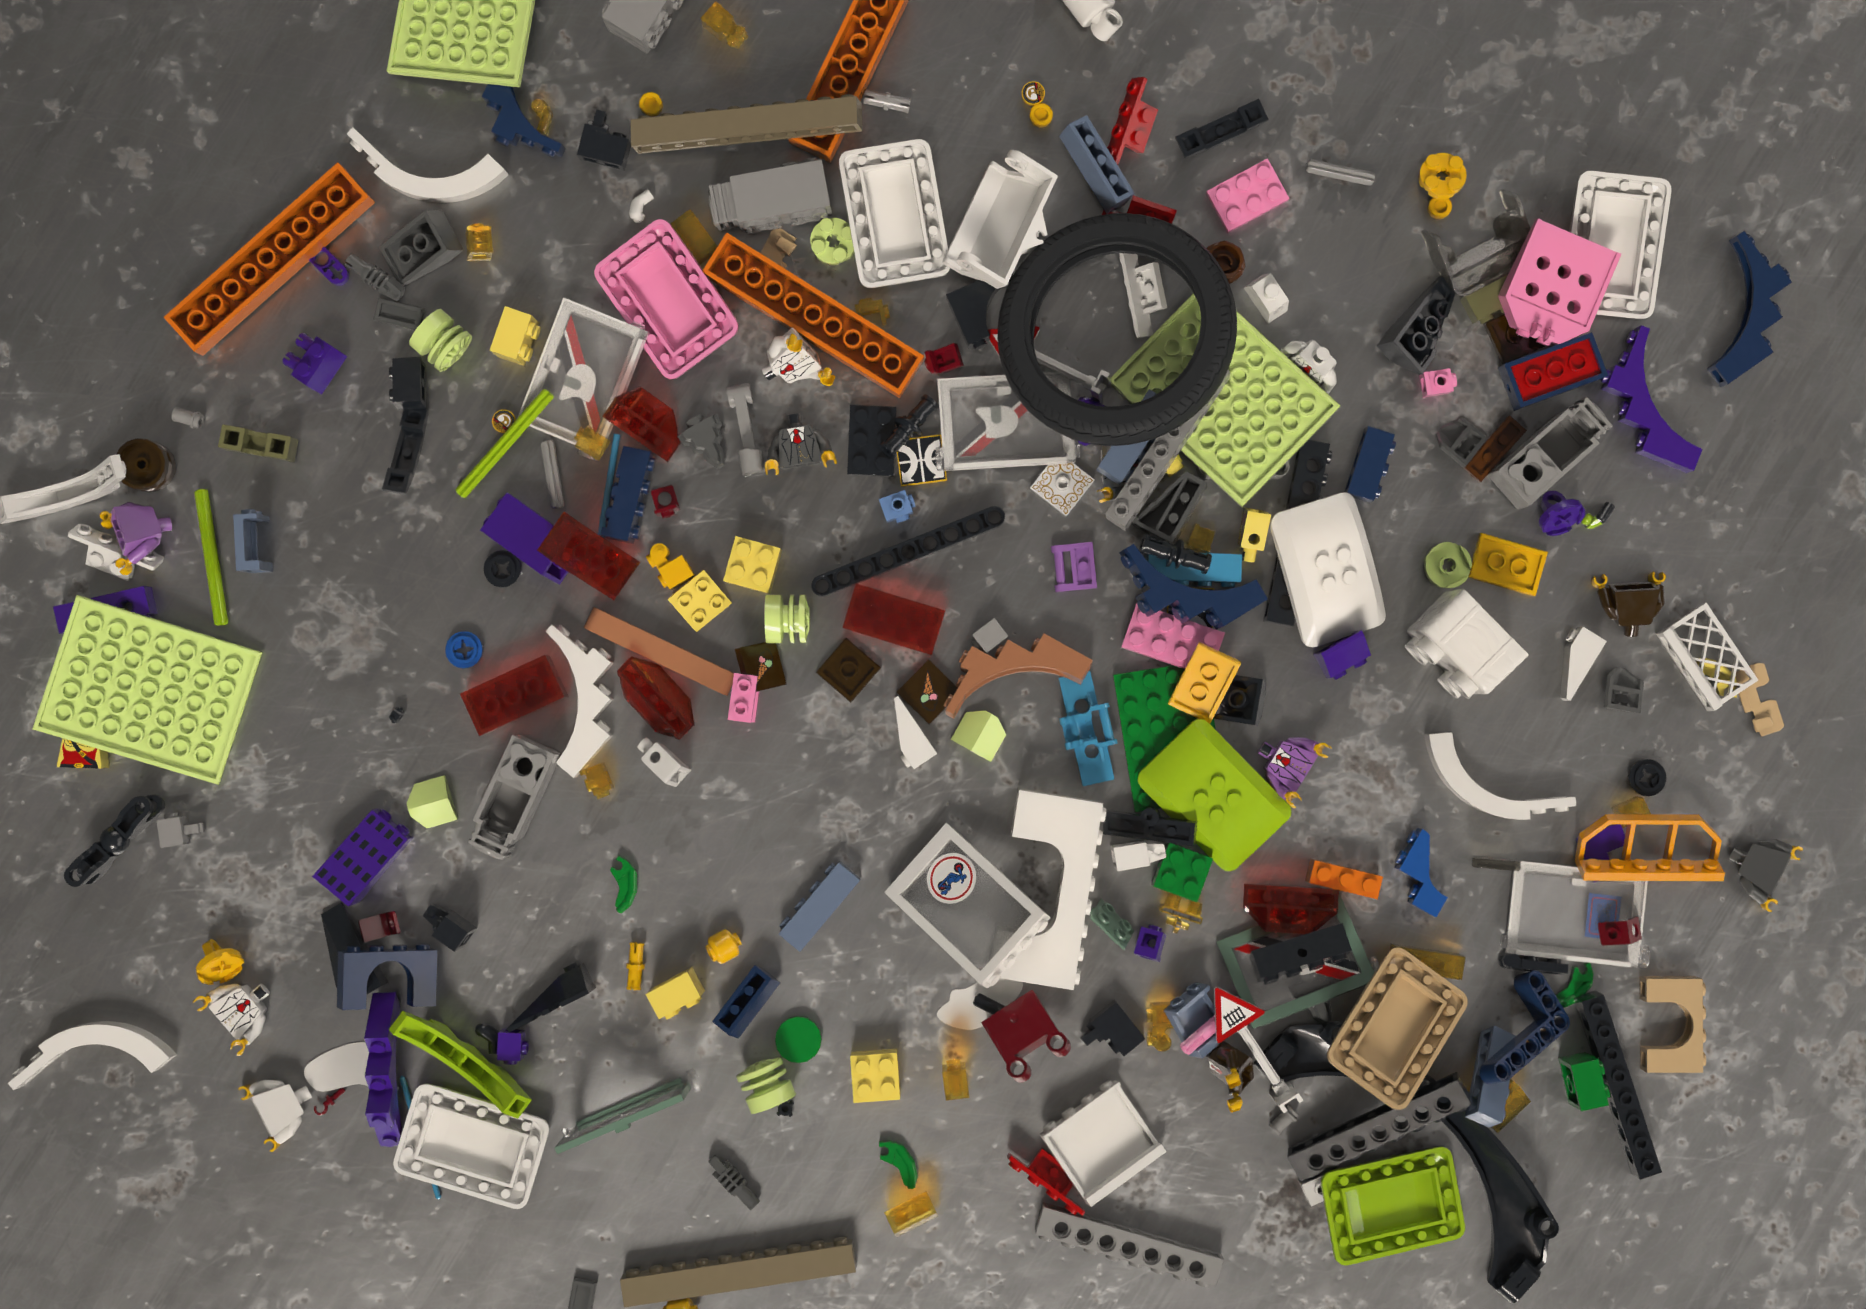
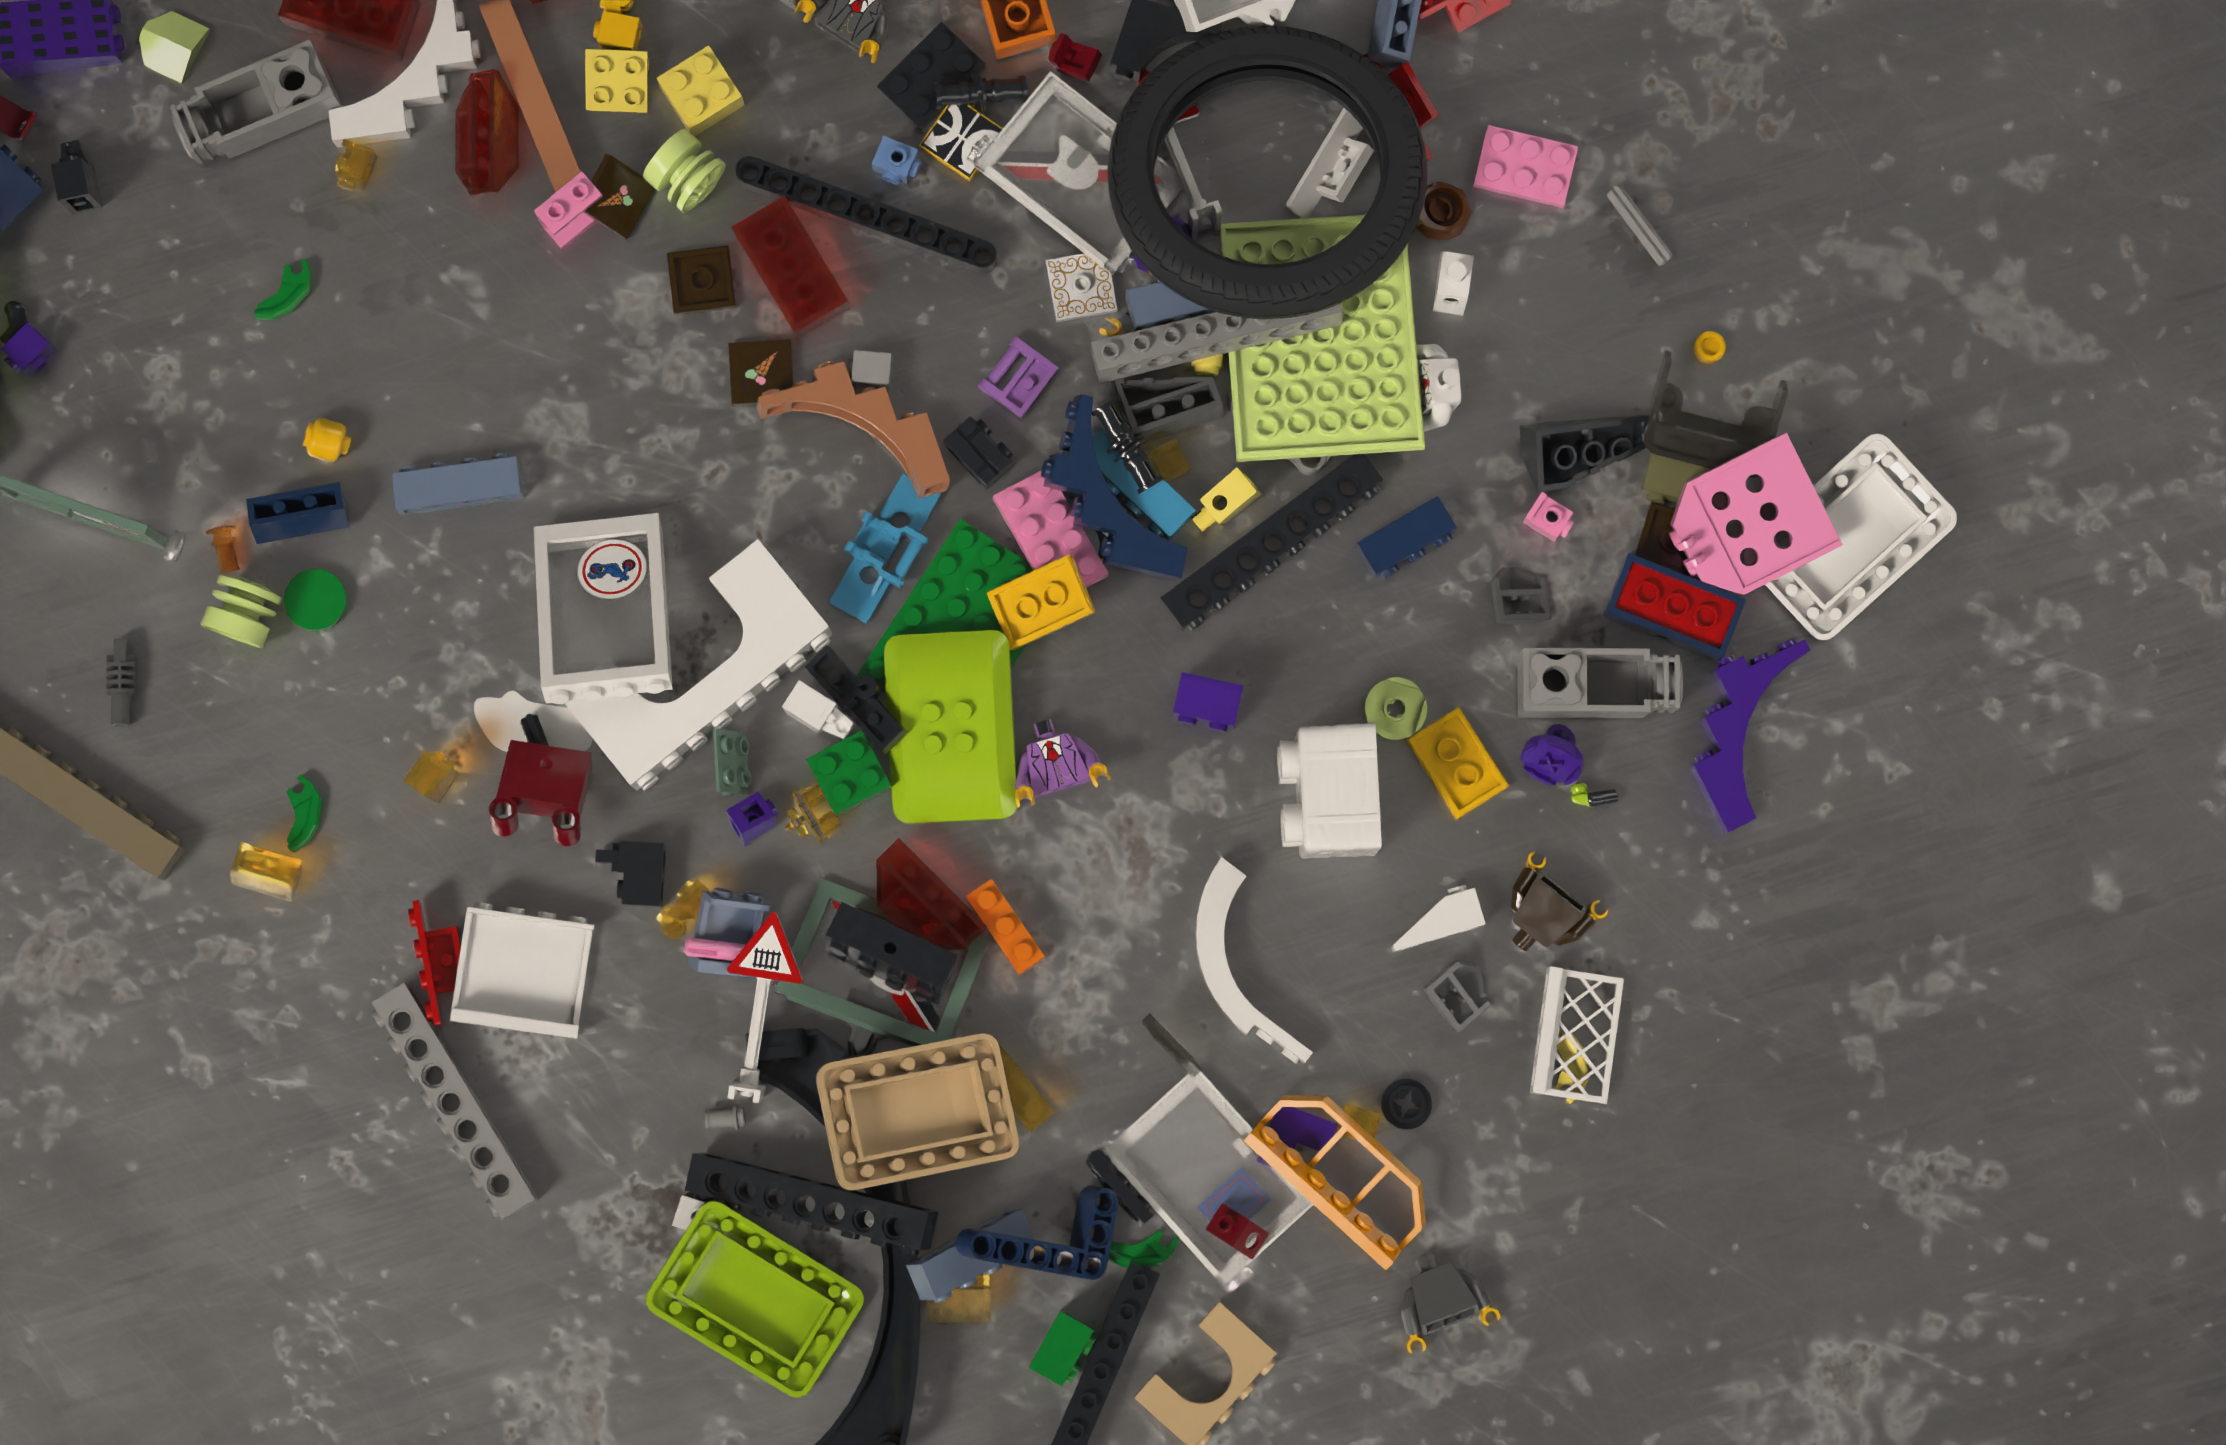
camera: 35 degrees right, 5 degrees down
black wedge [507,962,596,1032] -> none
yellow pin [626,942,645,990] -> none
white torso [637,737,691,787] -> none
light yellow brick [645,967,705,1020] -> none
black piece [776,1100,794,1117] -> none
light yellow brick [850,1049,901,1103] -> none
white slope [894,696,937,769] -> none
yellowish green slope [951,710,1006,762] -> none
black slope [1175,99,1269,158] -> none
dark brown torso [1205,1041,1254,1113] -> none
black slope [1213,675,1266,726] -> none
white wedge [1270,492,1386,647] -> none
blue arch [1395,828,1448,917] -> none
yellow plate [1418,153,1467,199] -> none
reddish brown tile [1462,415,1527,483] -> none
dark blue arch [1707,231,1792,387] -> none
tan piece [1735,663,1784,737] -> none
none -> clear orange pin [205,525,240,574]
none -> black brick [943,416,1013,491]

